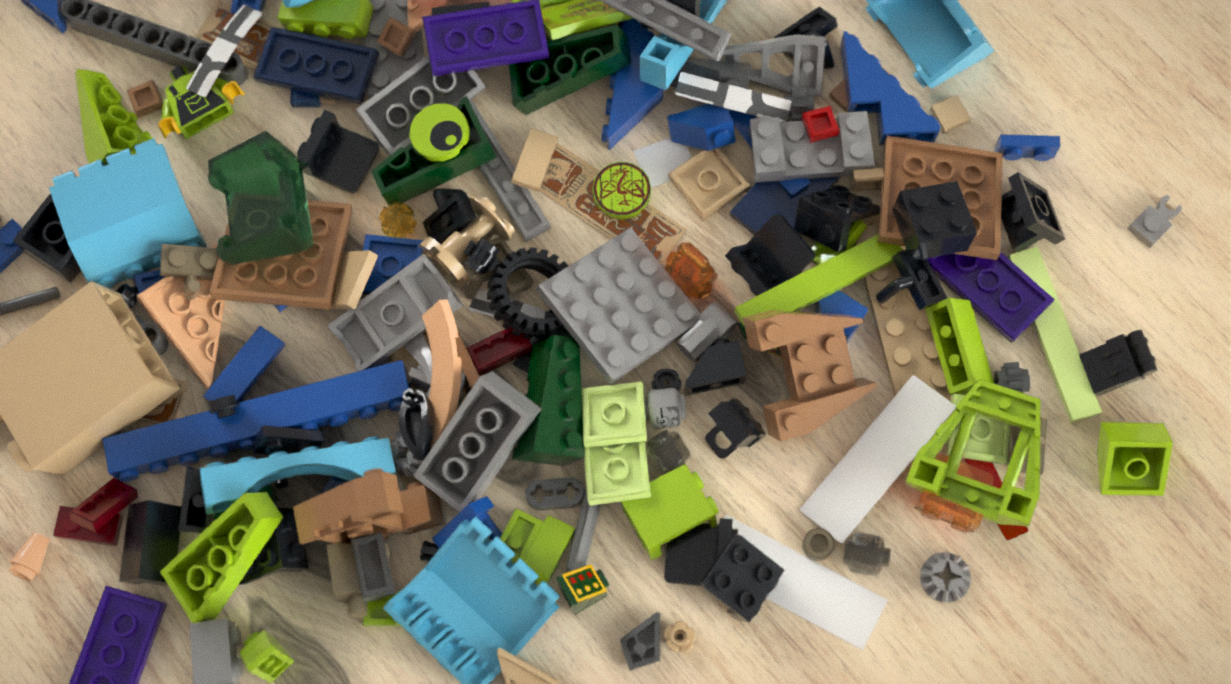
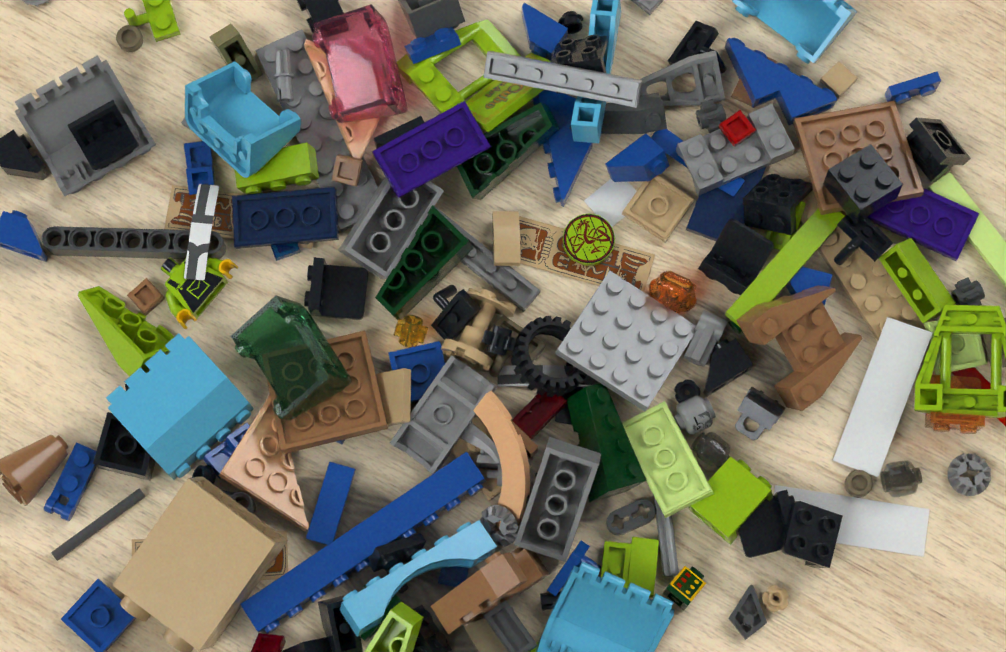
camera: 20 degrees left, 5 degrees up
dark tan plate [160,244,221,300] -> none
black plate [209,395,240,419] -> none
black arm [399,388,434,459] -> none
lime tile [409,103,470,161] -> none
yellowish green tile [582,381,647,448] -> none
sticker [675,72,792,122] -> none
tan tile [850,168,884,191] -> none

